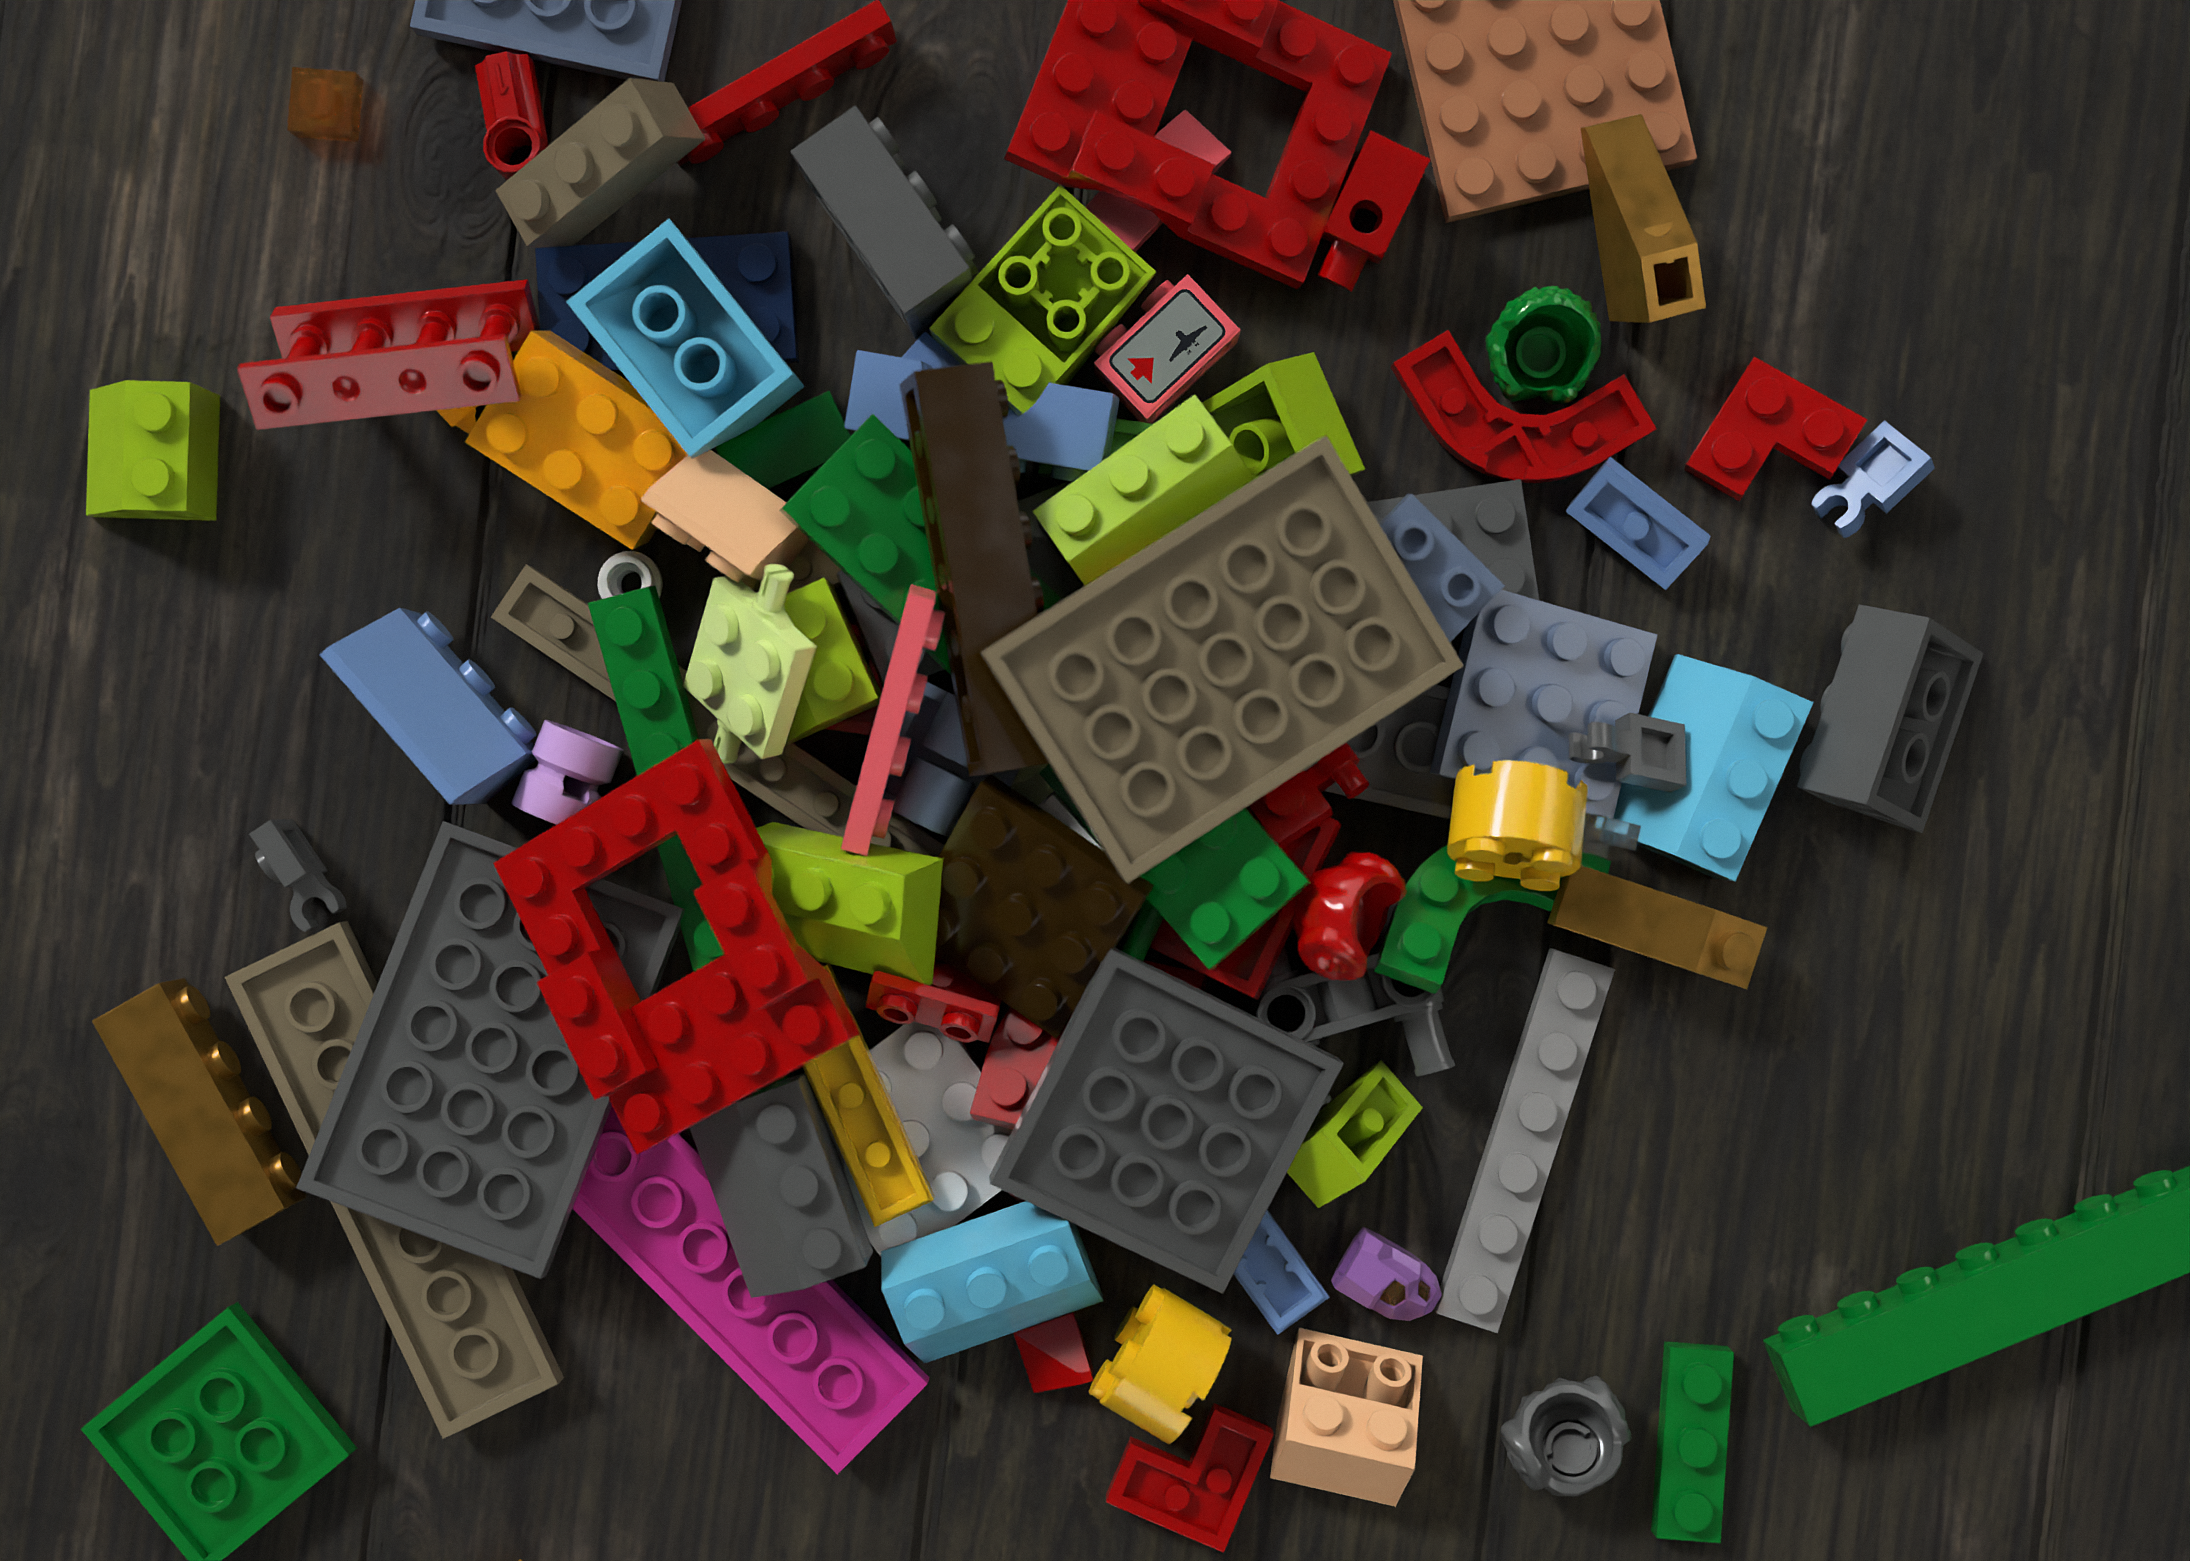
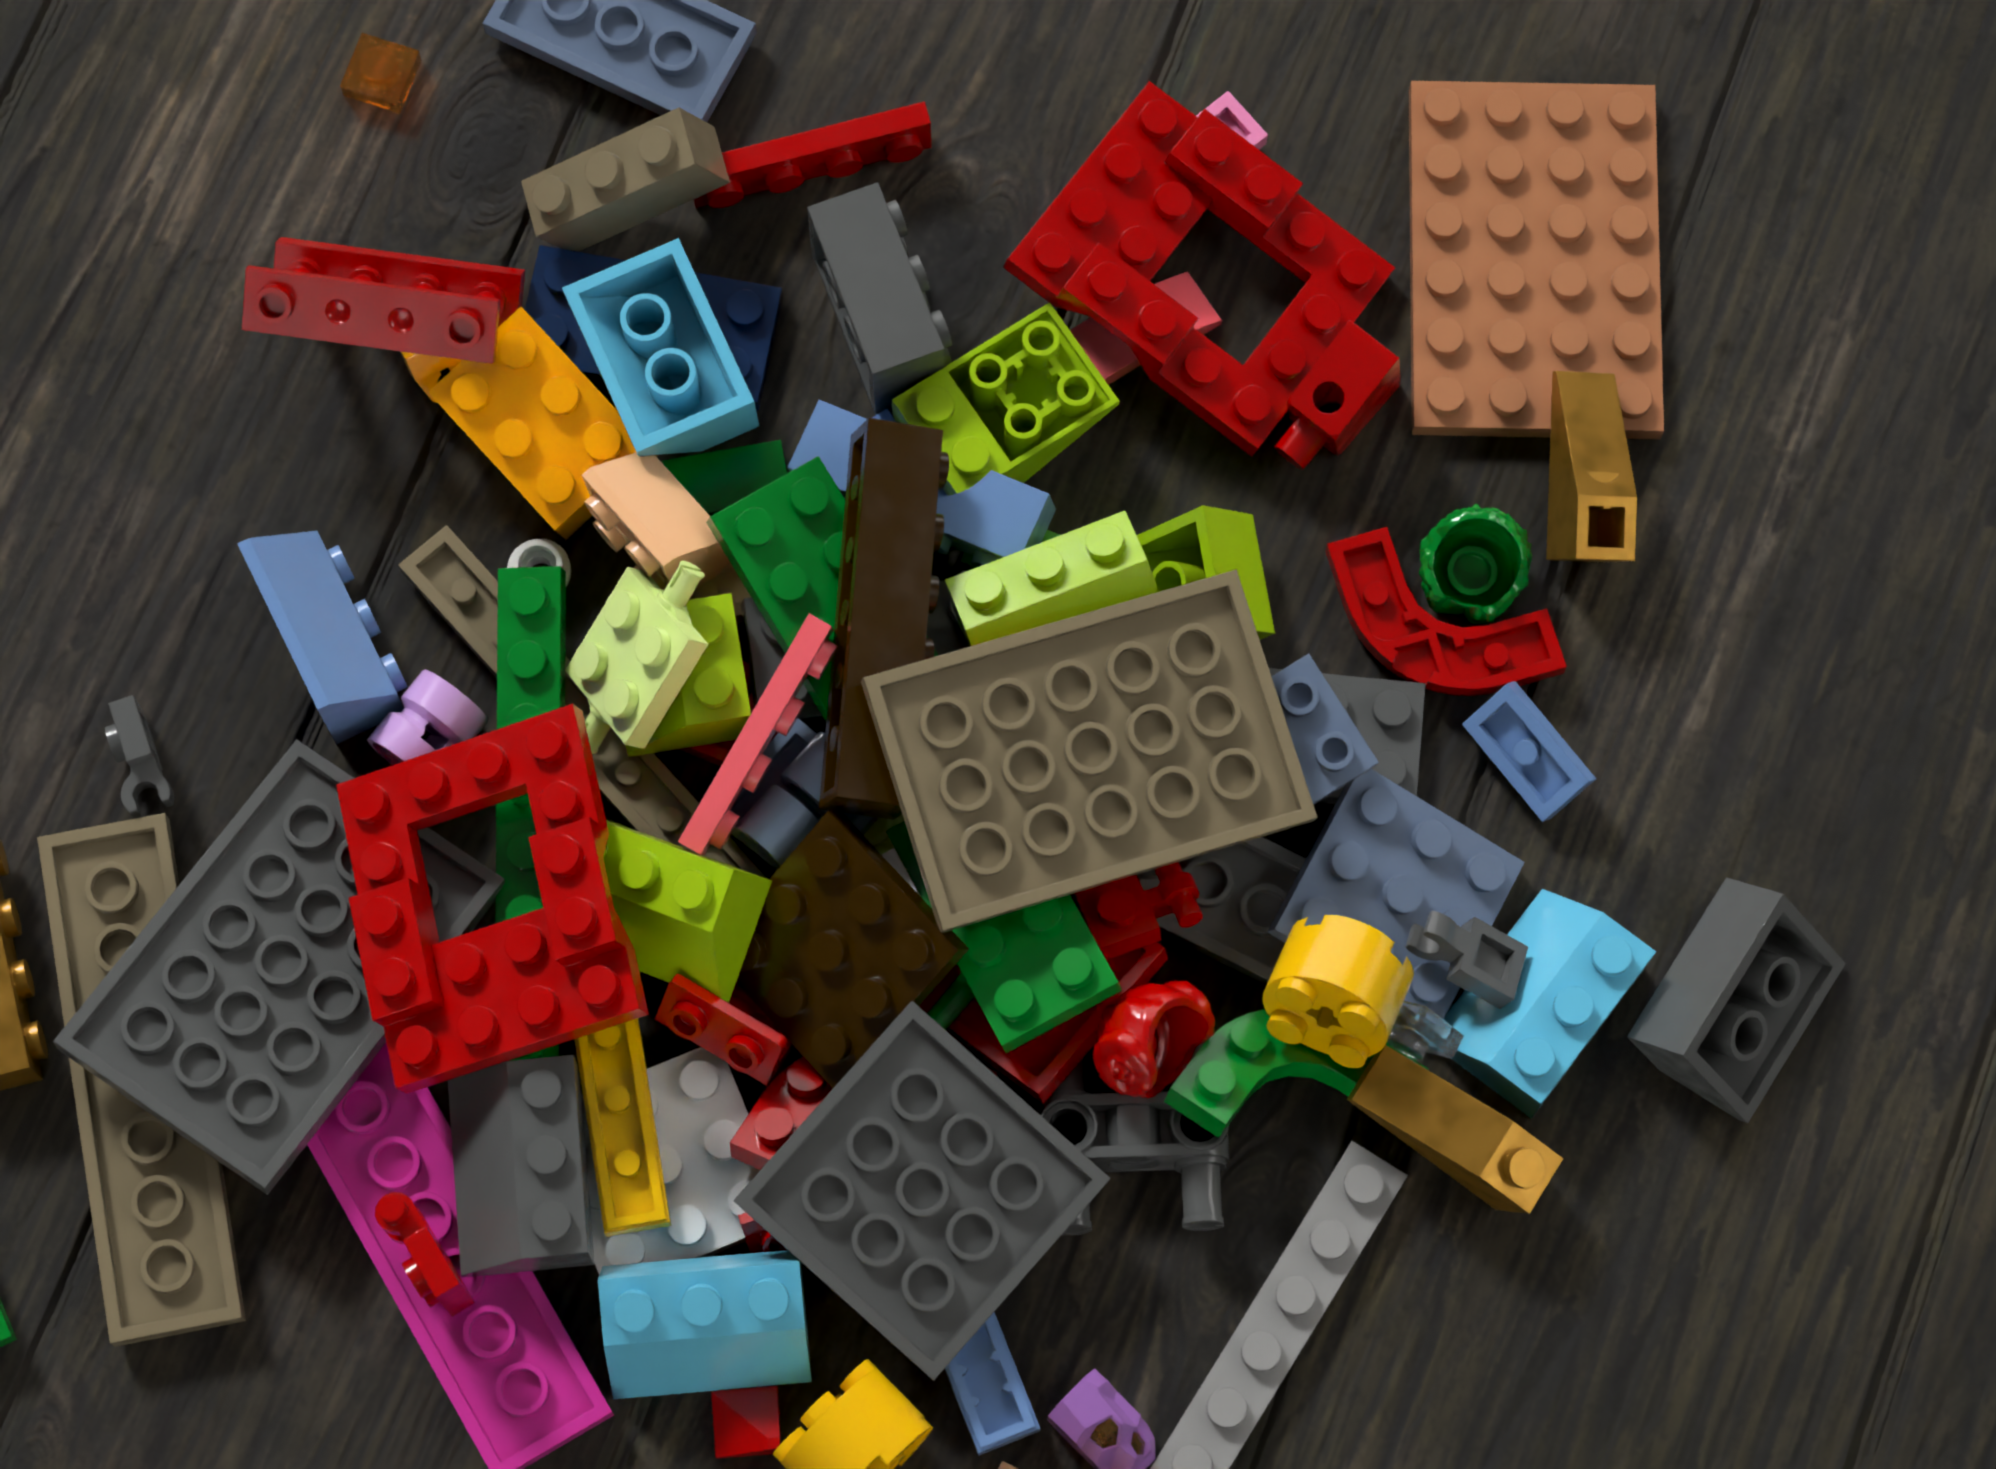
camera: 15 degrees right, 15 degrees down
lime slope [86,380,220,521] -> none
red piece [475,51,549,181] -> none
brick [1094,274,1241,423] -> none
lime slope [1287,1060,1423,1208] -> none
red plate [1684,357,1868,502] -> none
medium blue plate [1811,420,1935,538] -> none
none -> red plate [375,1192,475,1317]

